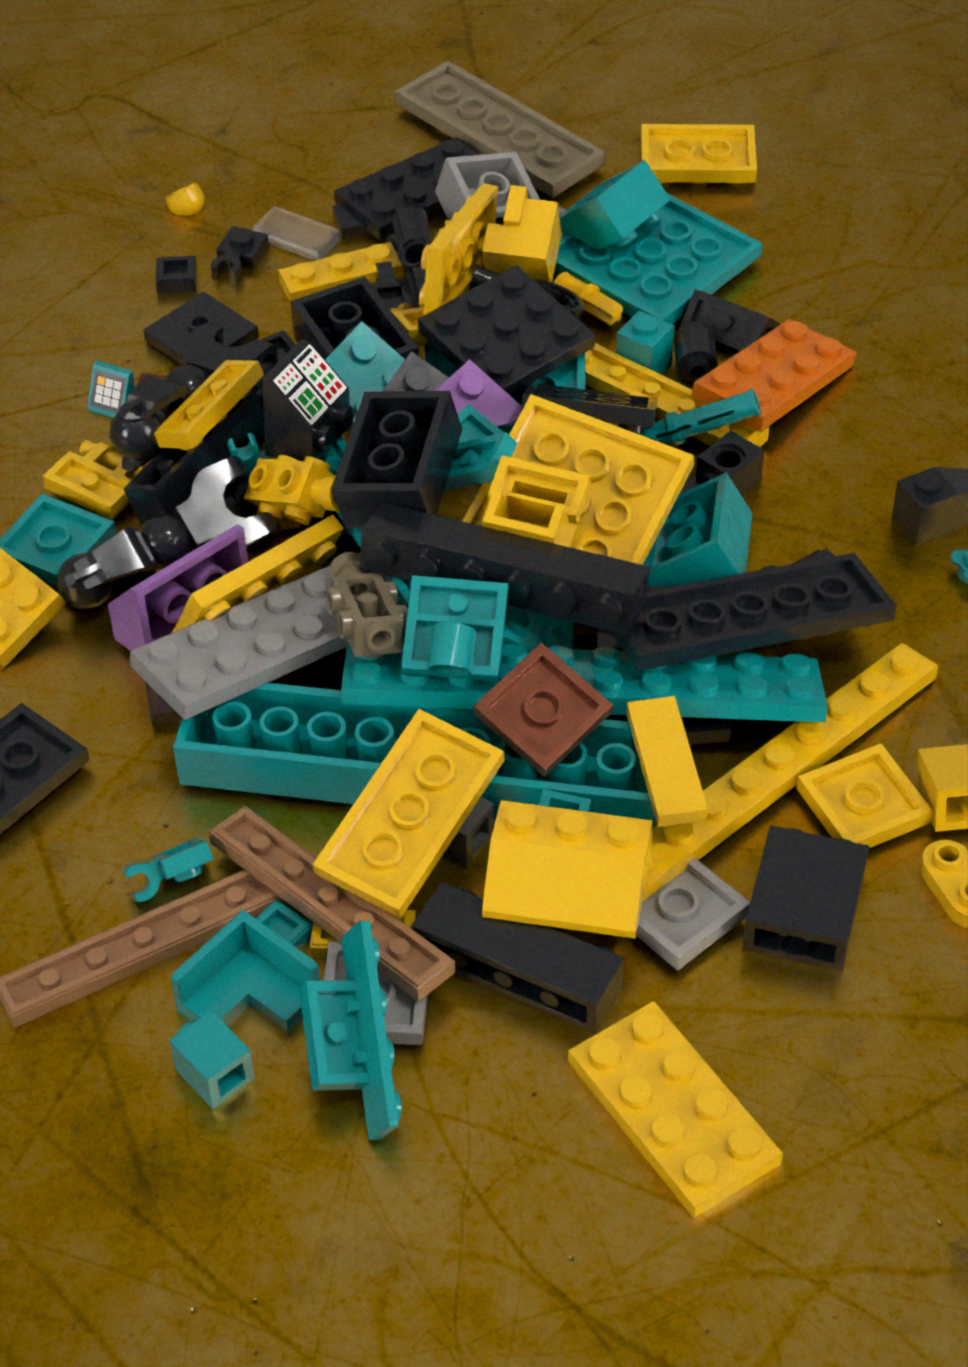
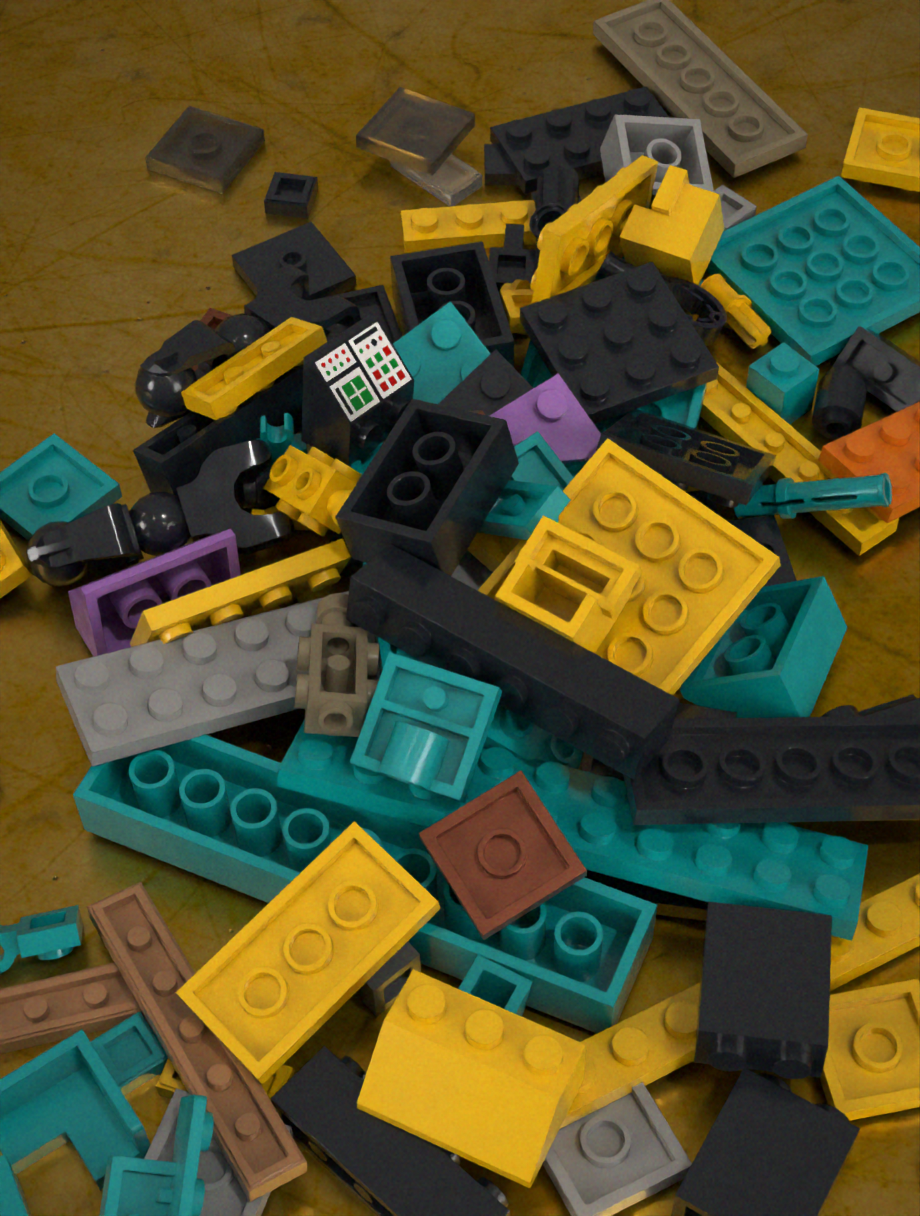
camera: 15 degrees right, 5 degrees up
yellow plate [42,440,146,520] -> none
slope [88,360,135,418] -> none
yellow piece [164,182,205,215] -> none
black plate [211,226,269,285] -> none
teal slope [559,160,671,250] -> none
yellow tile [626,696,708,827] -> none
black brick [696,430,764,497] -> none
none -> clear smoke tile [145,106,265,194]
none -> clear smoke tile [356,87,475,176]
none -> black brick [694,902,832,1079]

